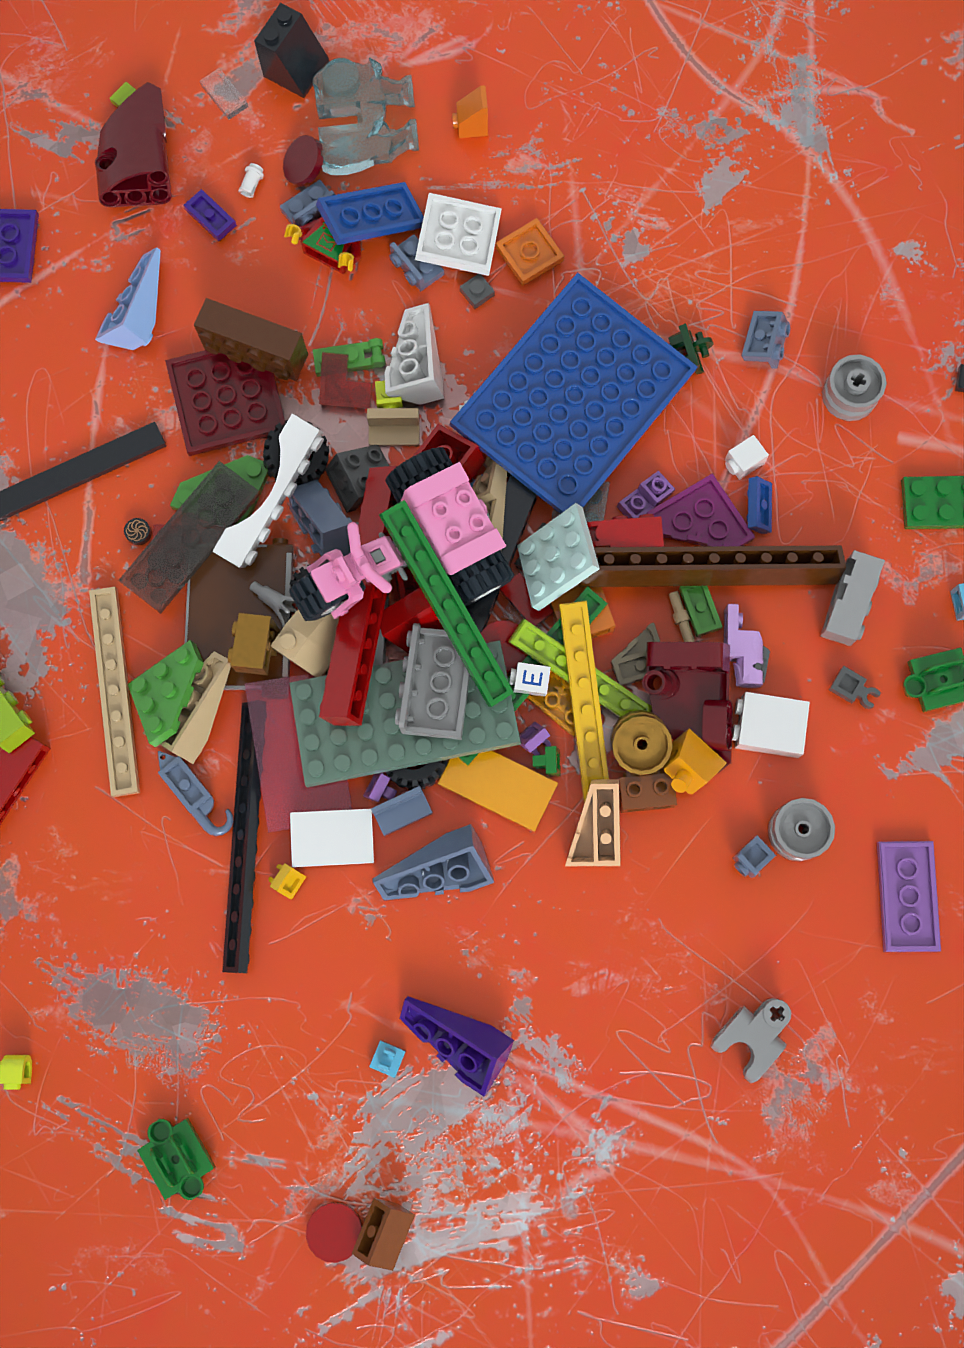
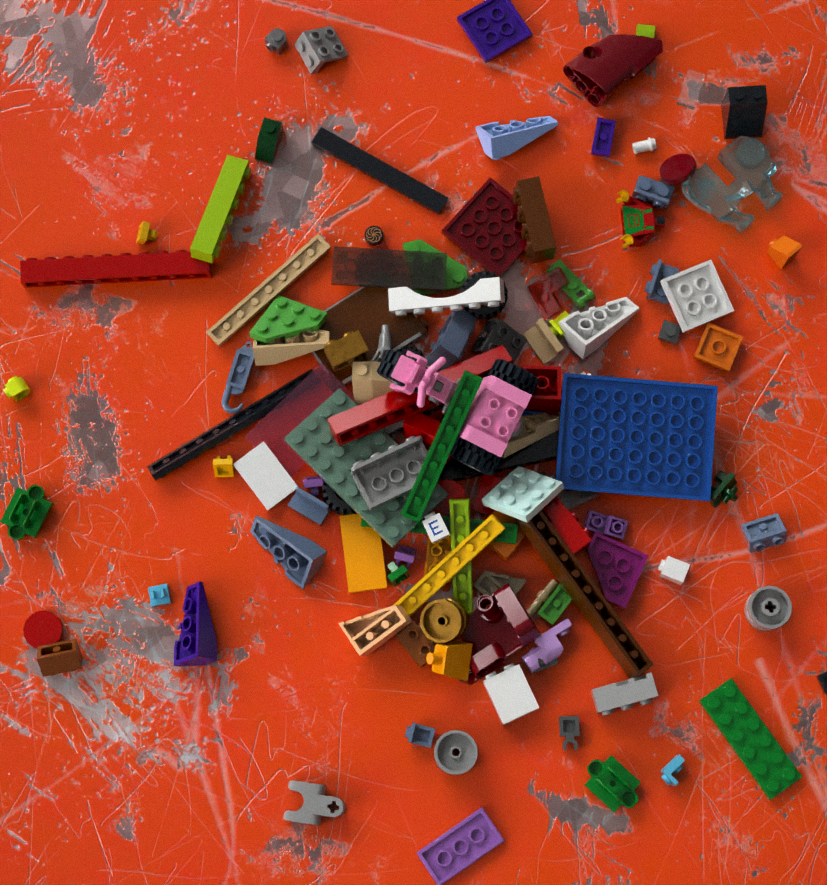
camera: 55 degrees right, 0 degrees up
blue plate [316,182,424,245] -> none
blue plate [747,476,772,534] -> none

